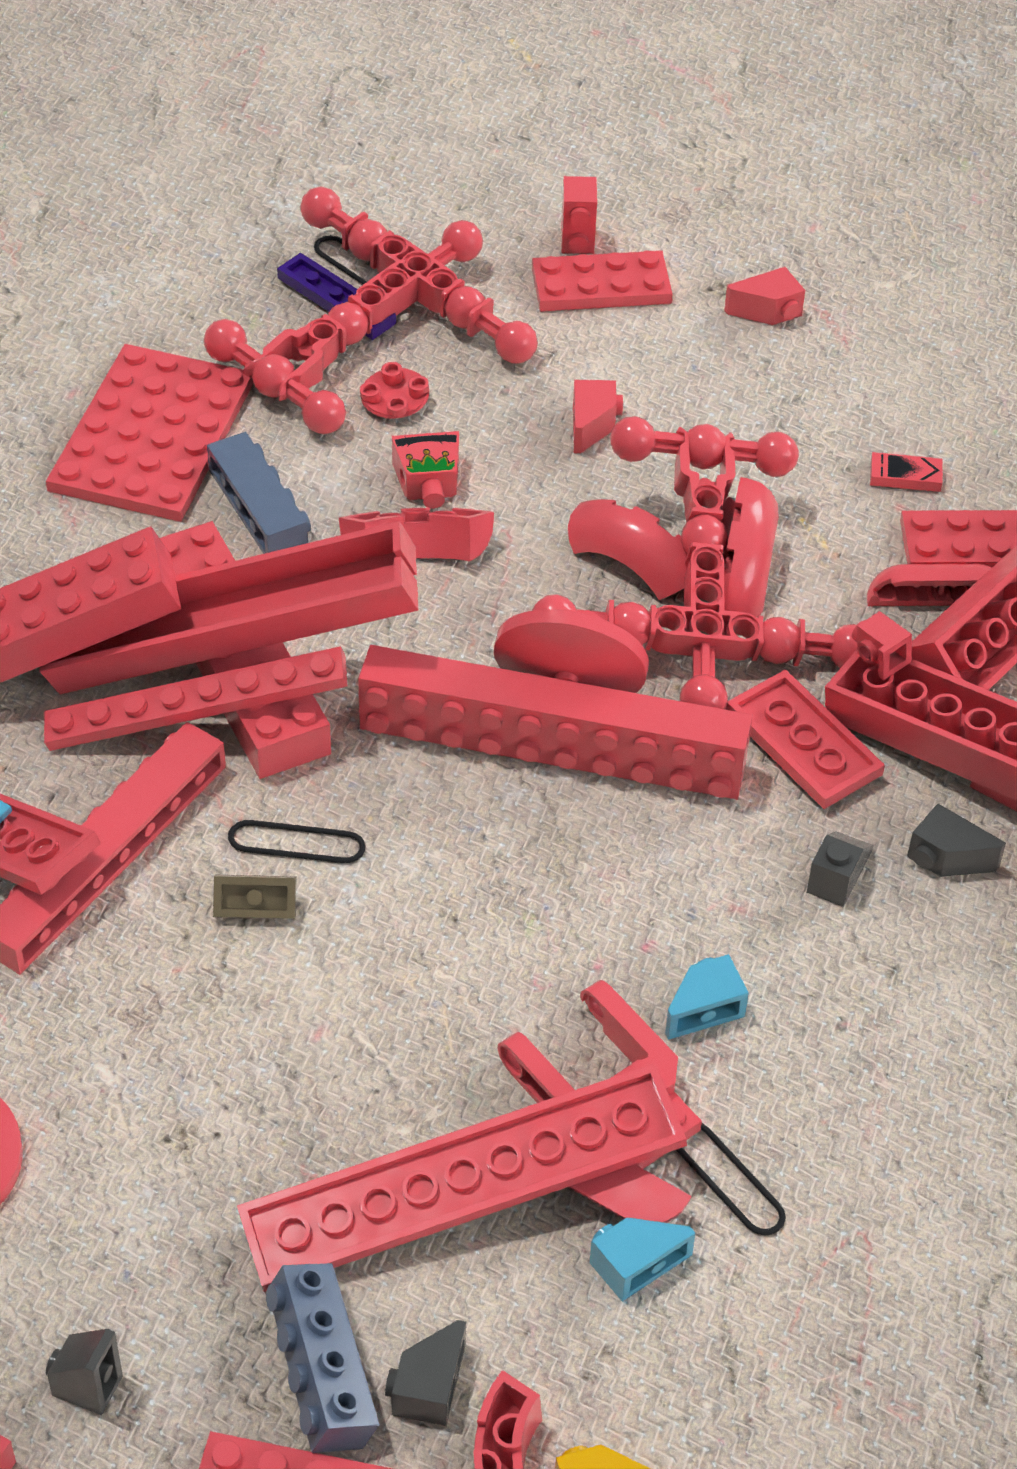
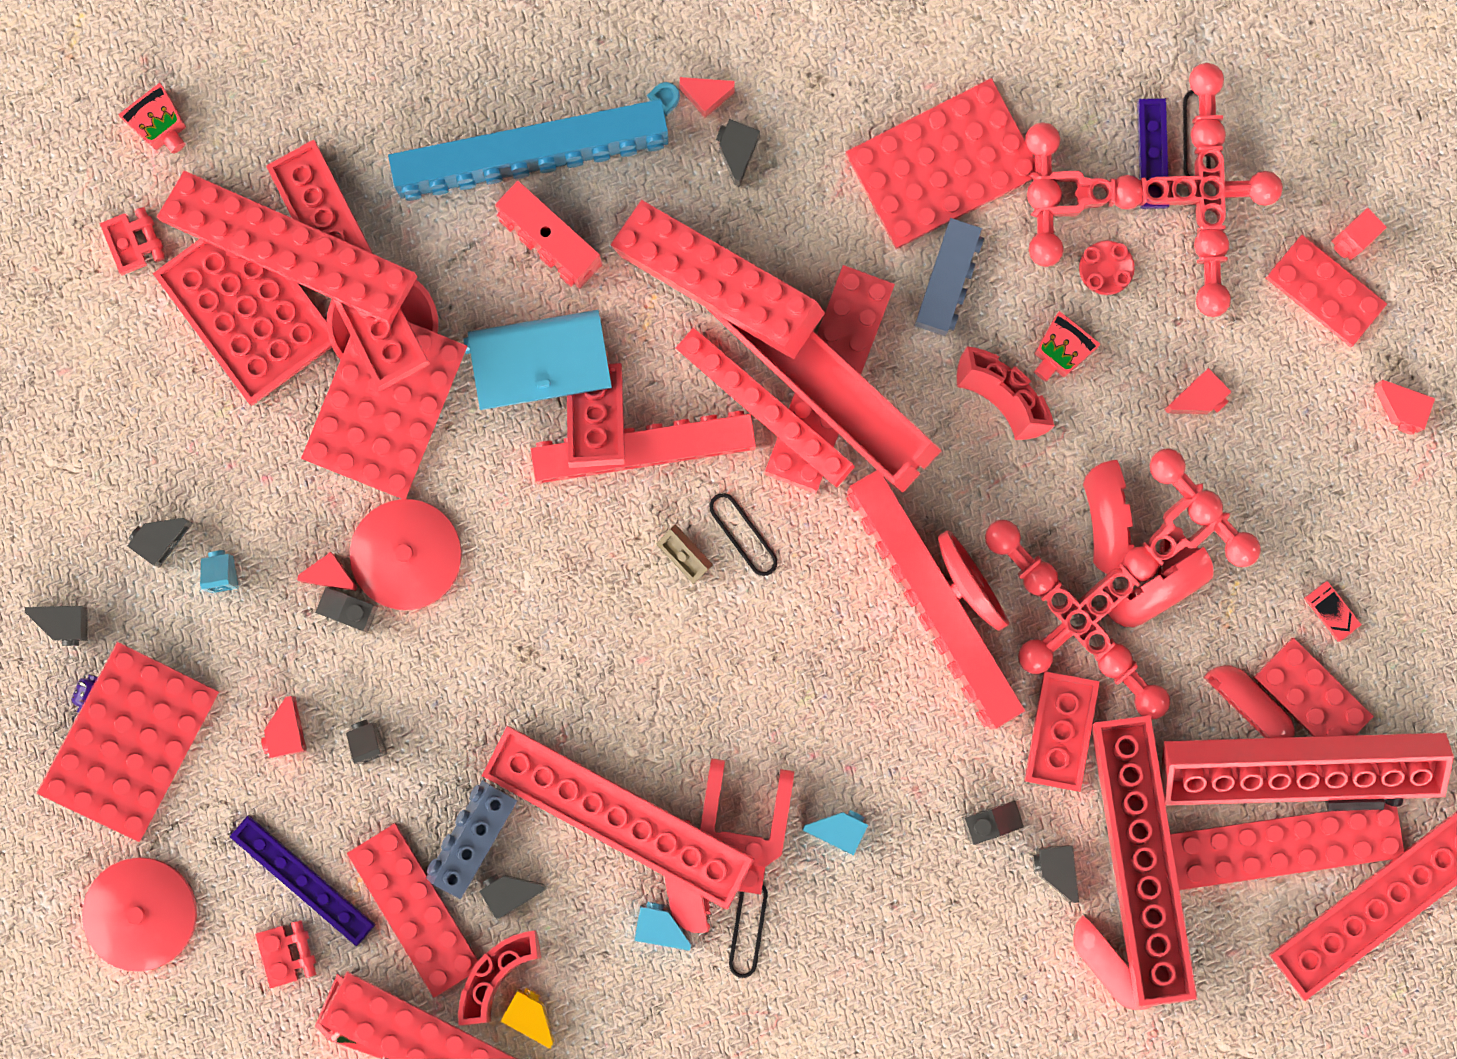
camera: 45 degrees right, 35 degrees up
coral brick [852,611,912,680] -> none

